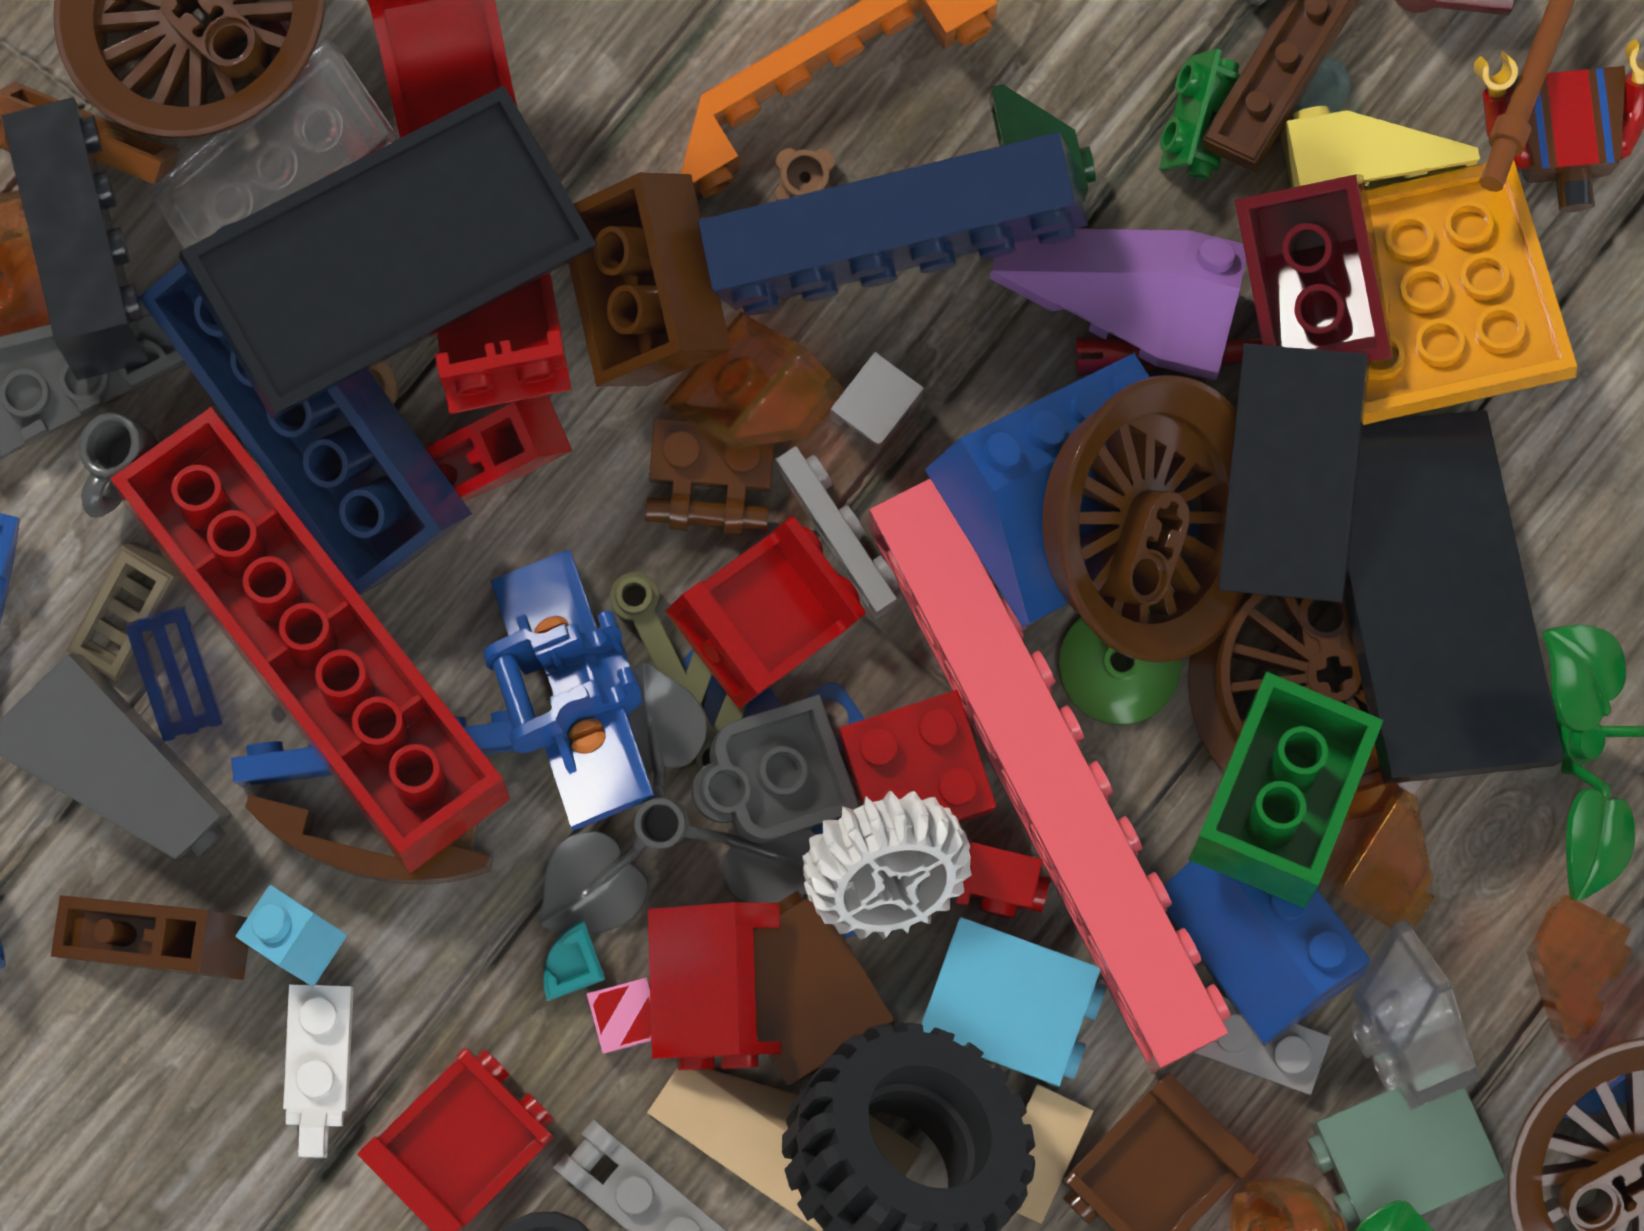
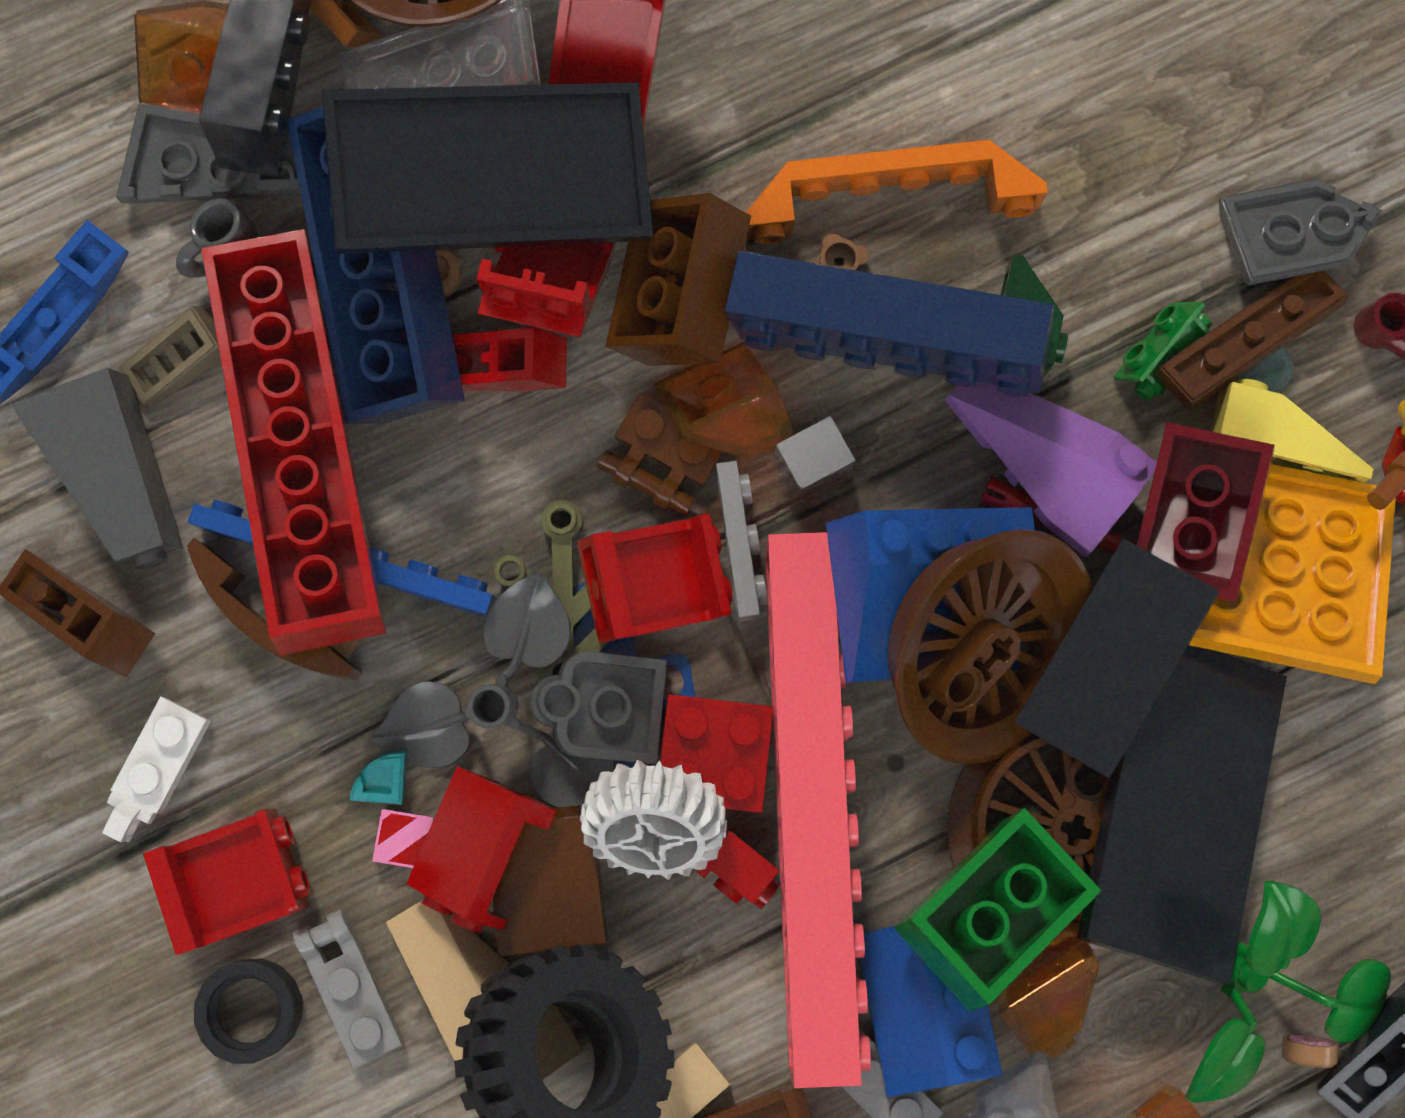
camera: 25 degrees right, 0 degrees up
clear blue tile [125,605,223,742] -> none
medium azure brick [235,885,348,987] -> none
blue piece [483,549,655,830] -> none
medium azure panel [921,917,1107,1087] -> none
bright green dish [1059,611,1181,725] -> none

